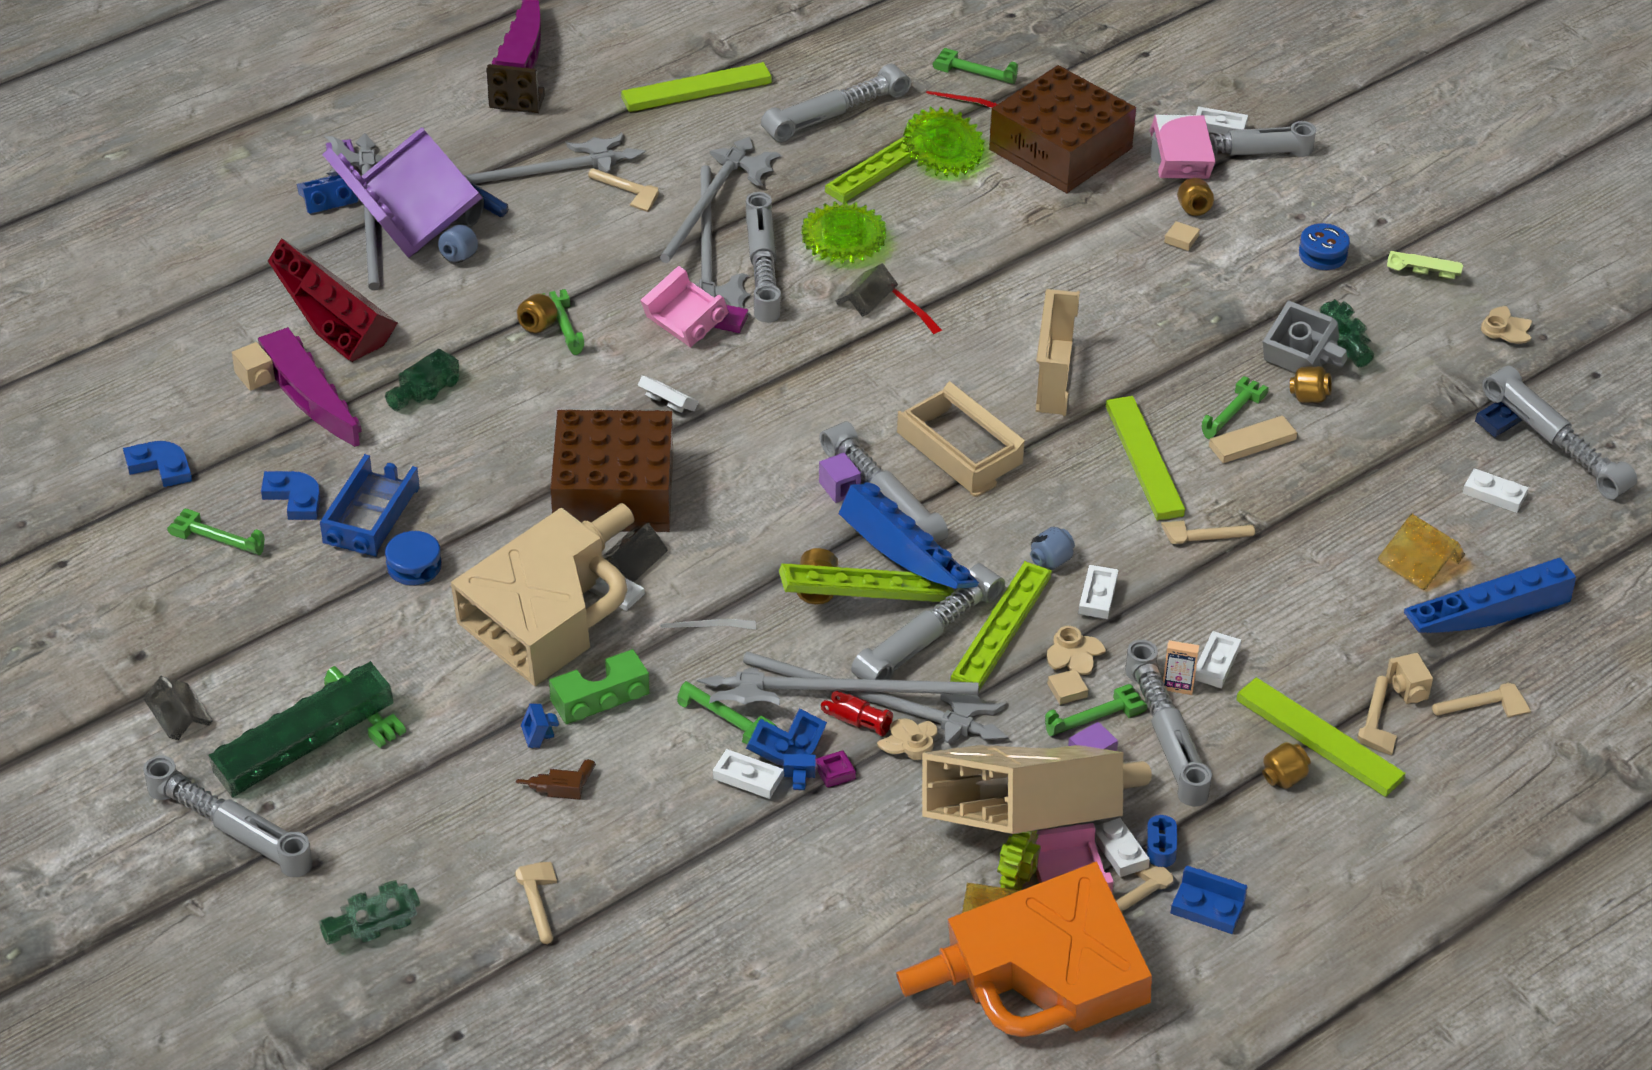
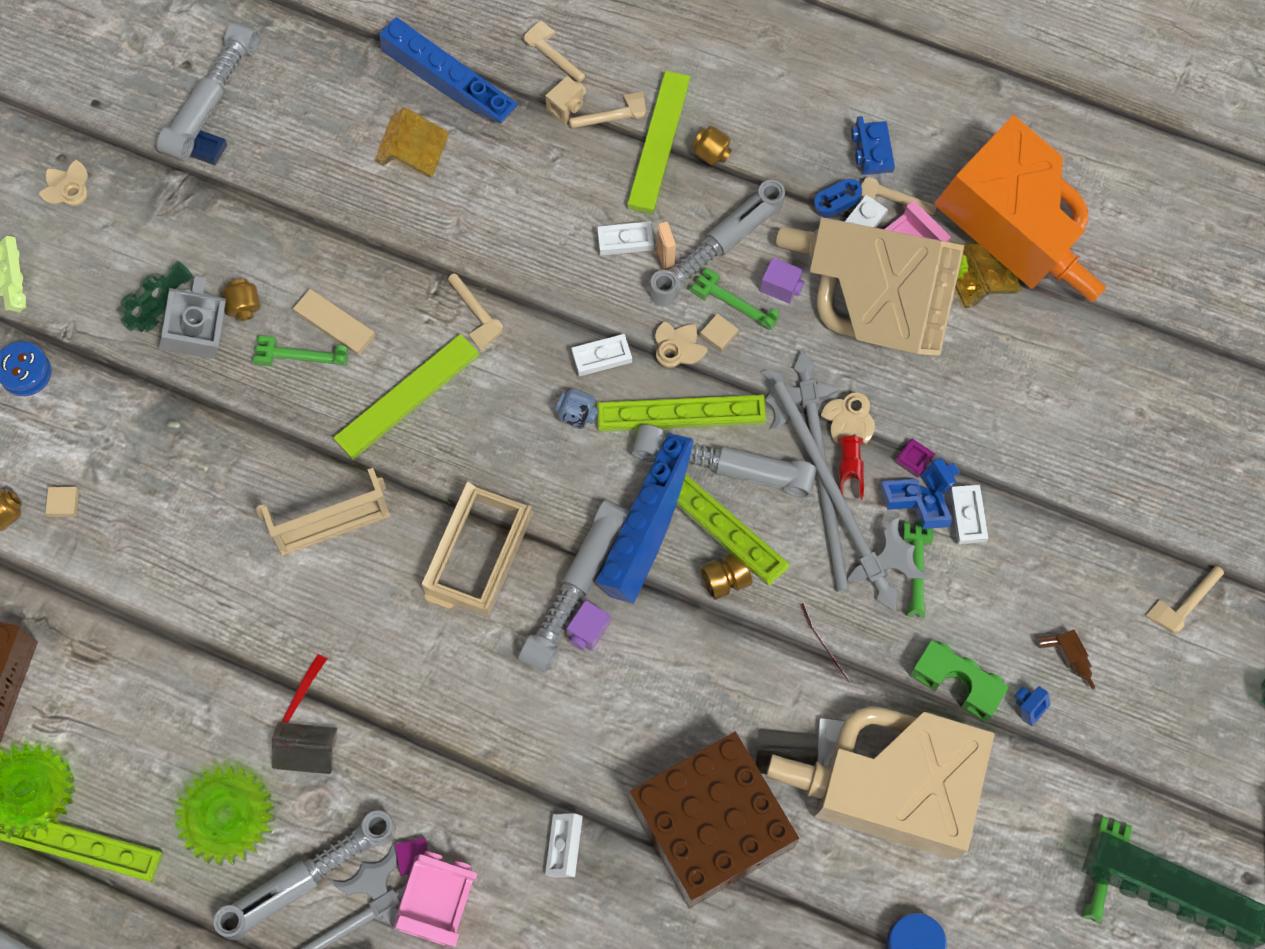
camera: 120 degrees left, 25 degrees up
white plate [1463,468,1529,513] -> none

